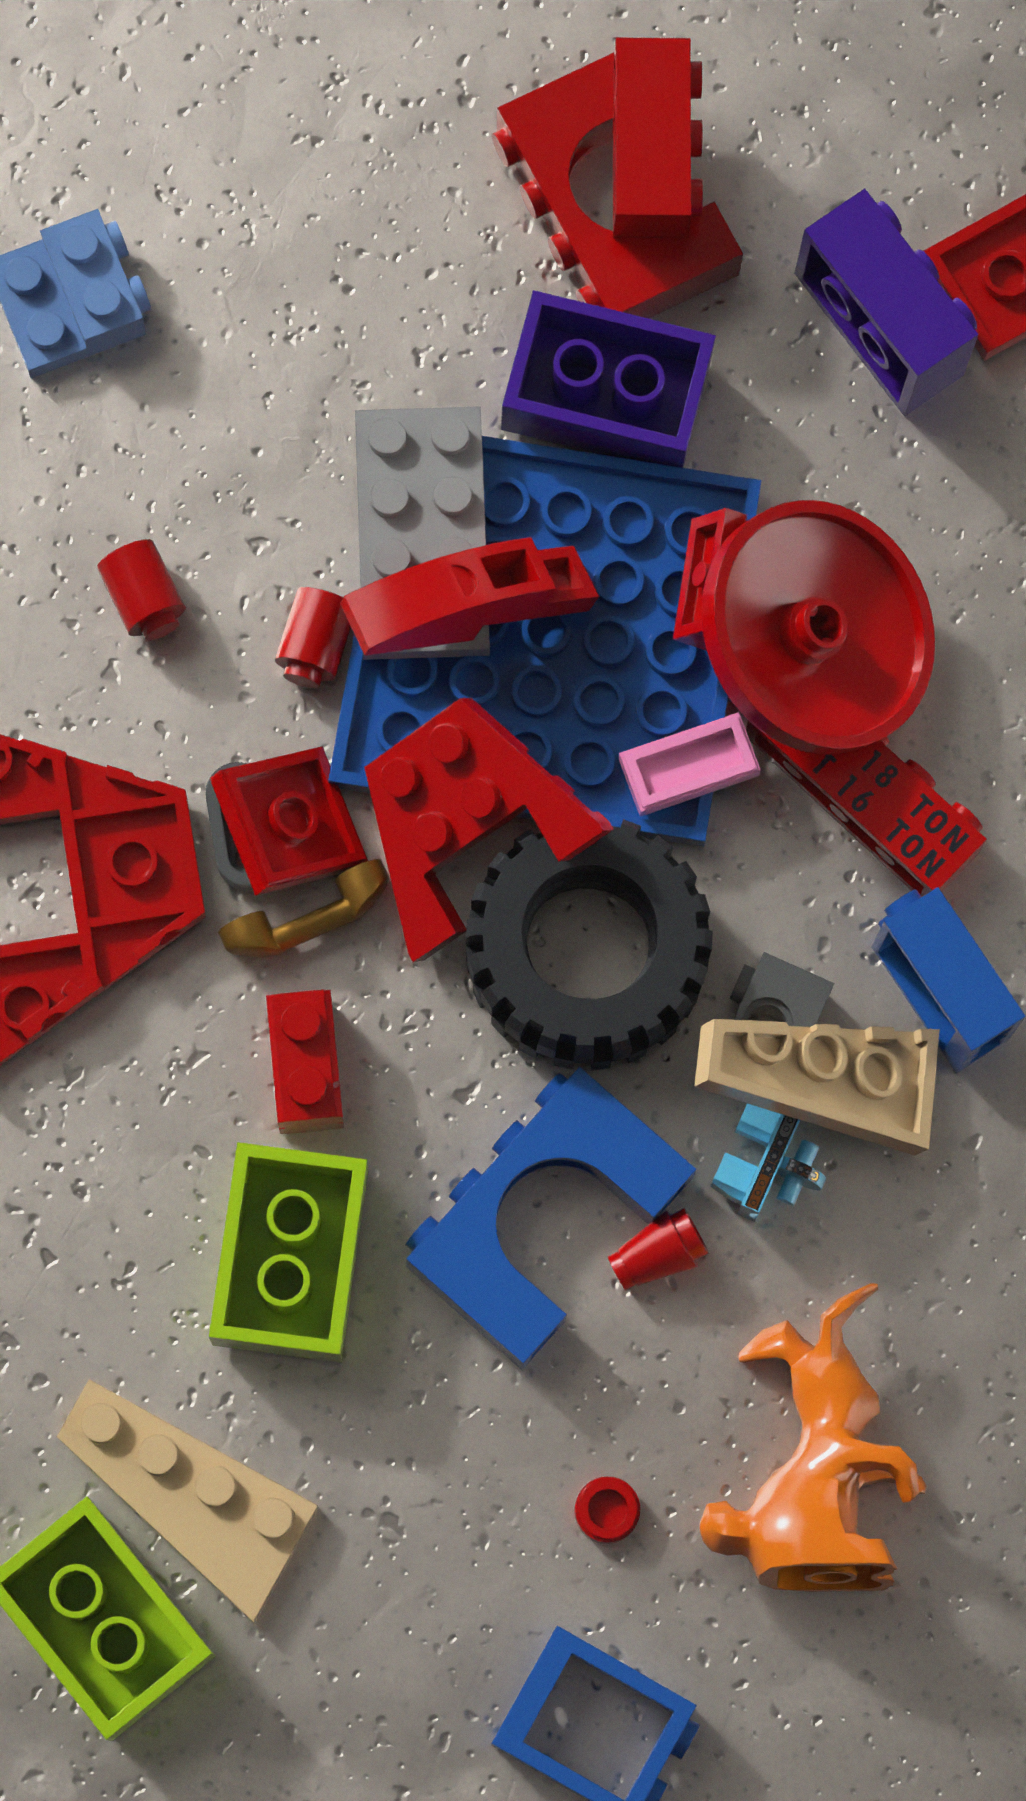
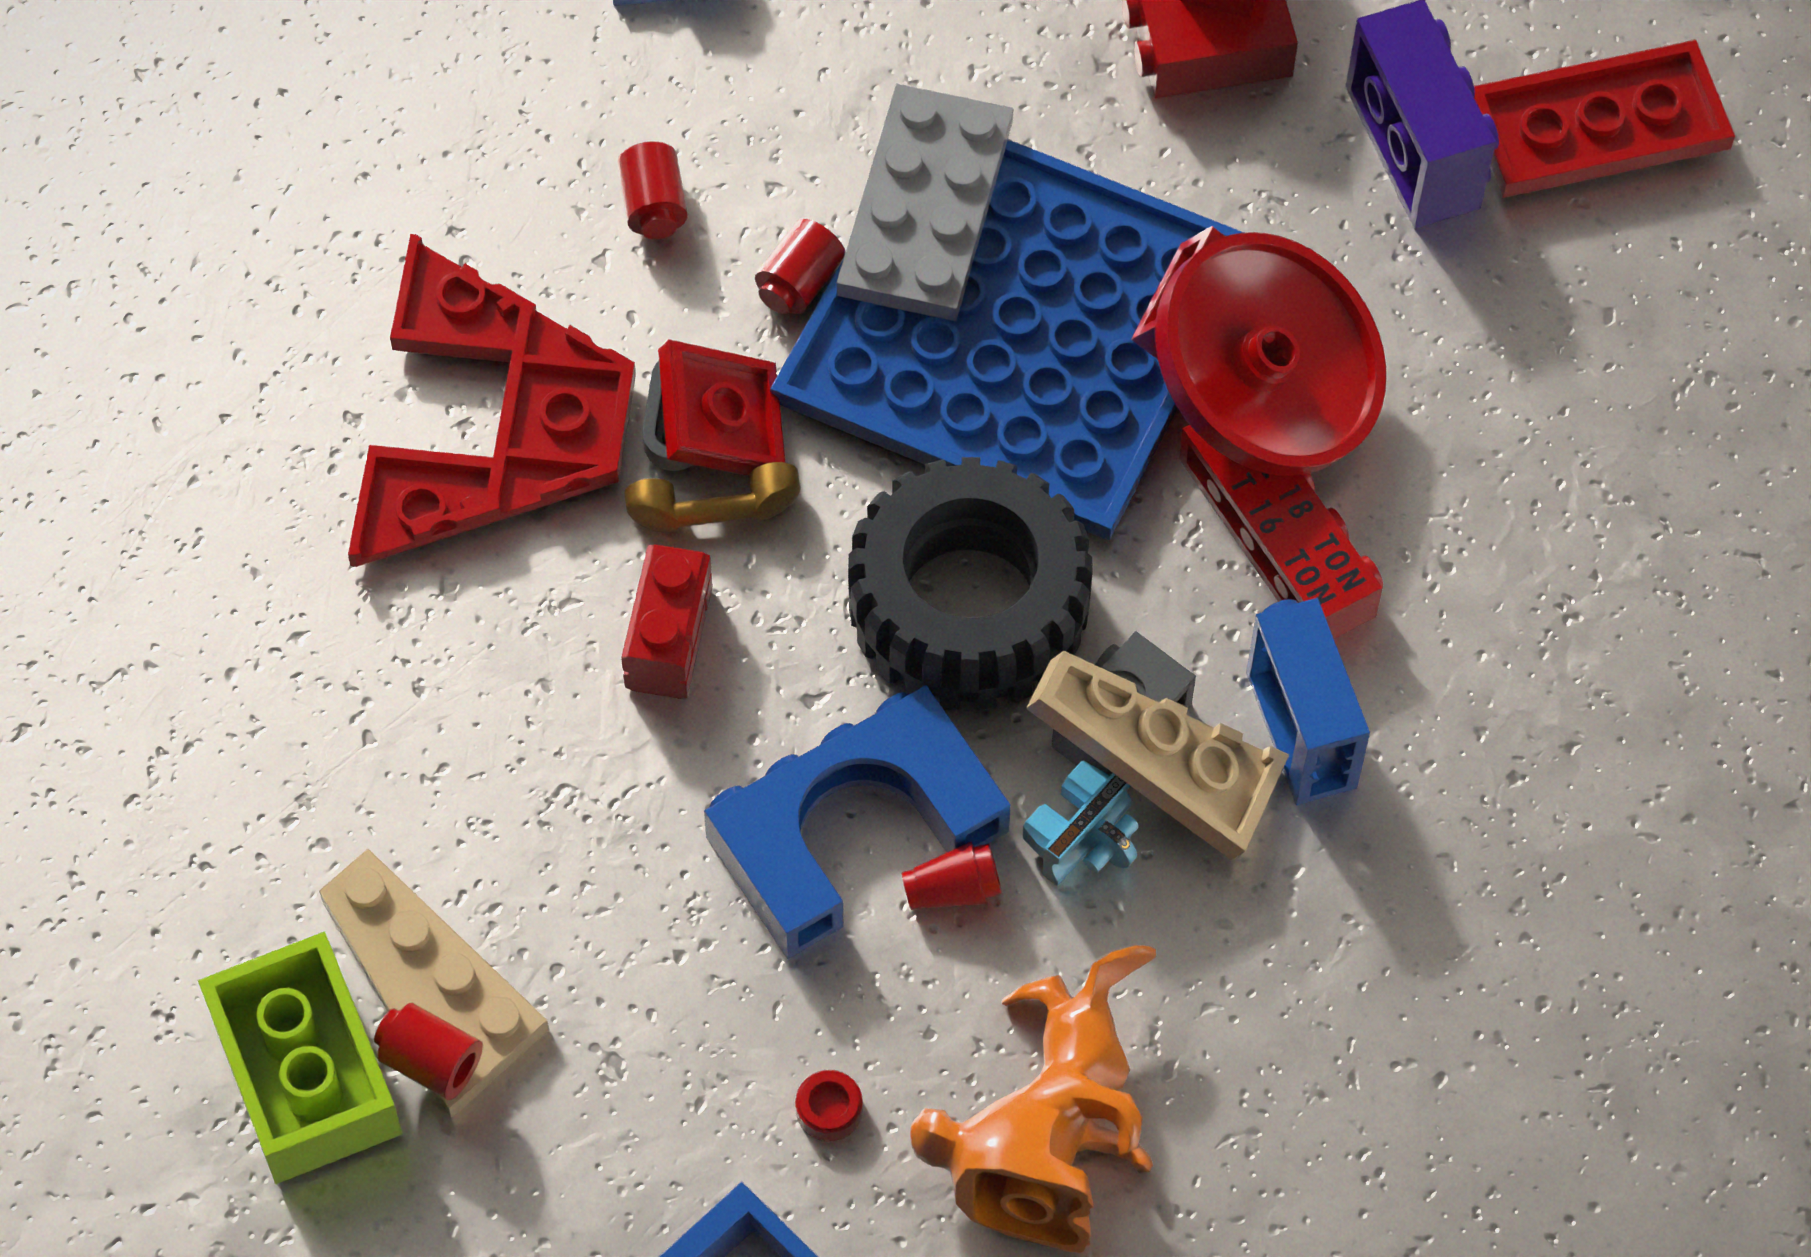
camera: 20 degrees right, 15 degrees down
lime brick [209,1142,368,1363] -> none
red slope [340,537,599,656] -> none
red wing [364,698,614,962] -> none
dark purple brick [501,290,716,468] -> none
bright pink tile [618,712,761,817] -> none
none -> red brick [374,1002,483,1101]

